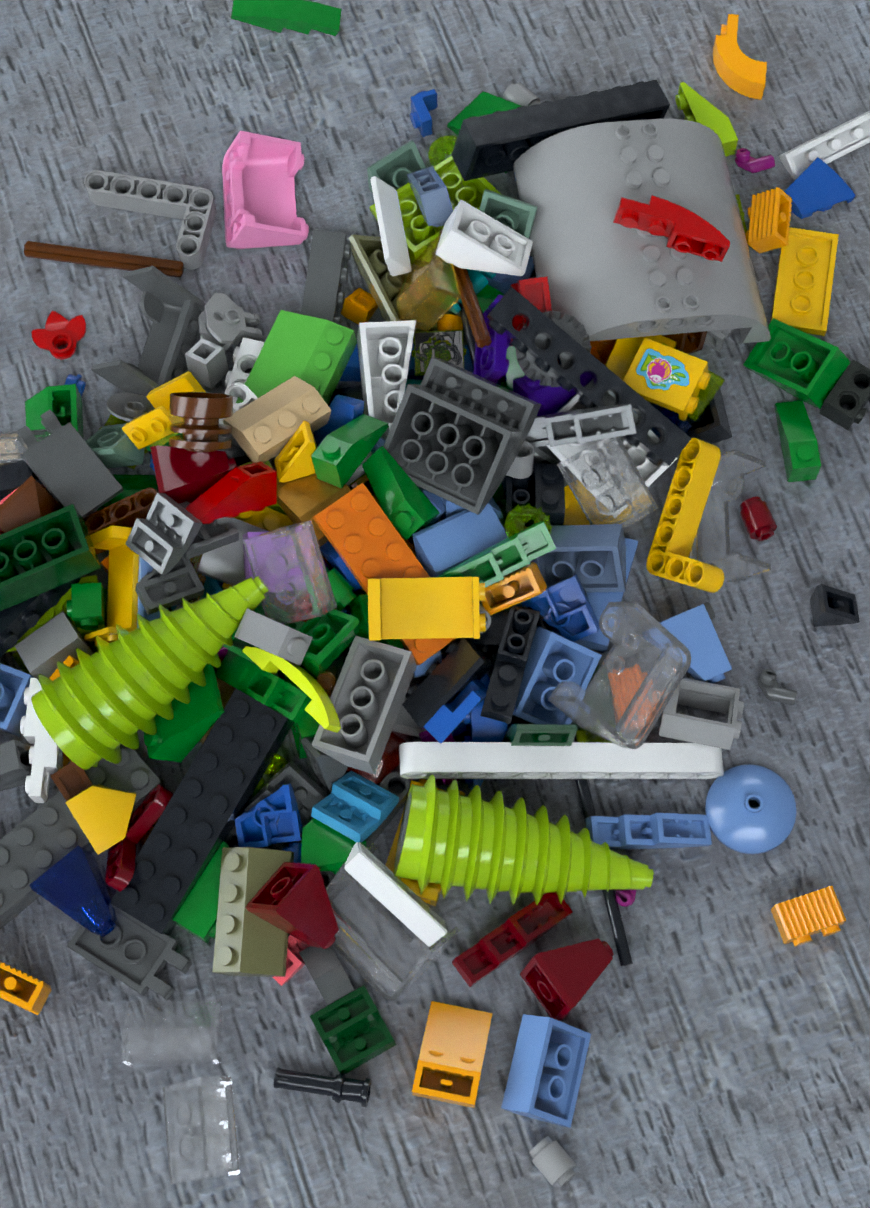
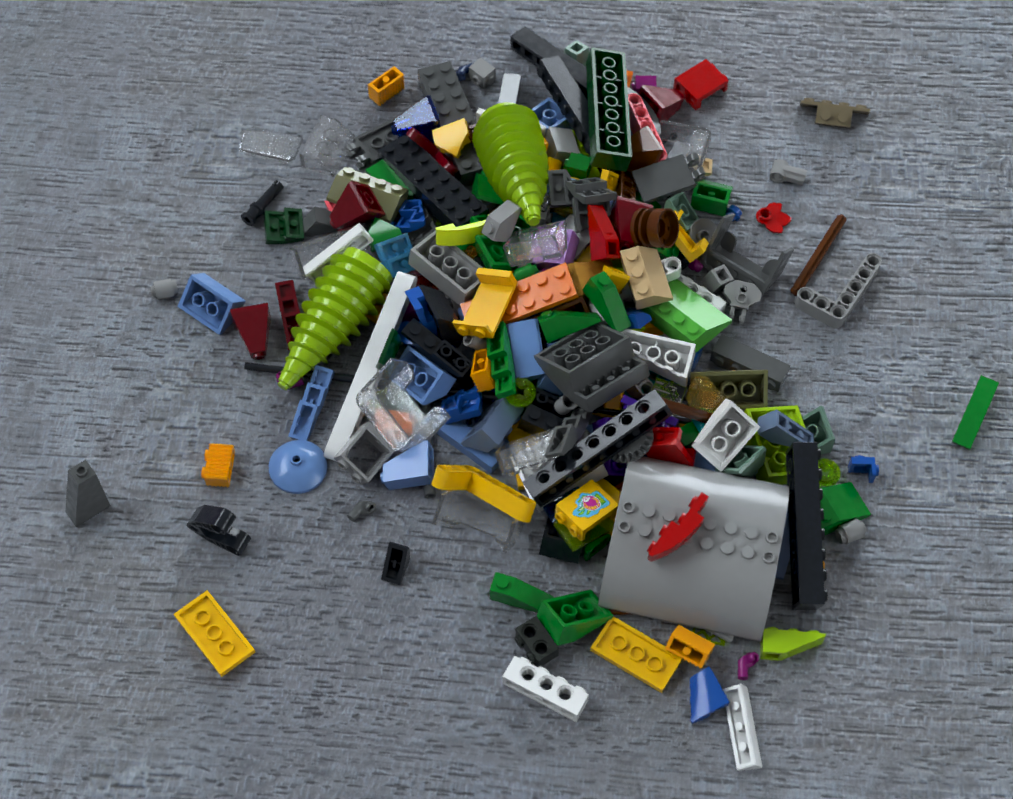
camera: 110 degrees right, 10 degrees down
bright pink windscreen [222,131,309,249] -> none
white slope [370,176,412,277] -> none
light orange slope [412,1001,493,1108] -> none
light orange arch [713,14,767,100] -> none
dark red brick [739,496,777,541] -> none

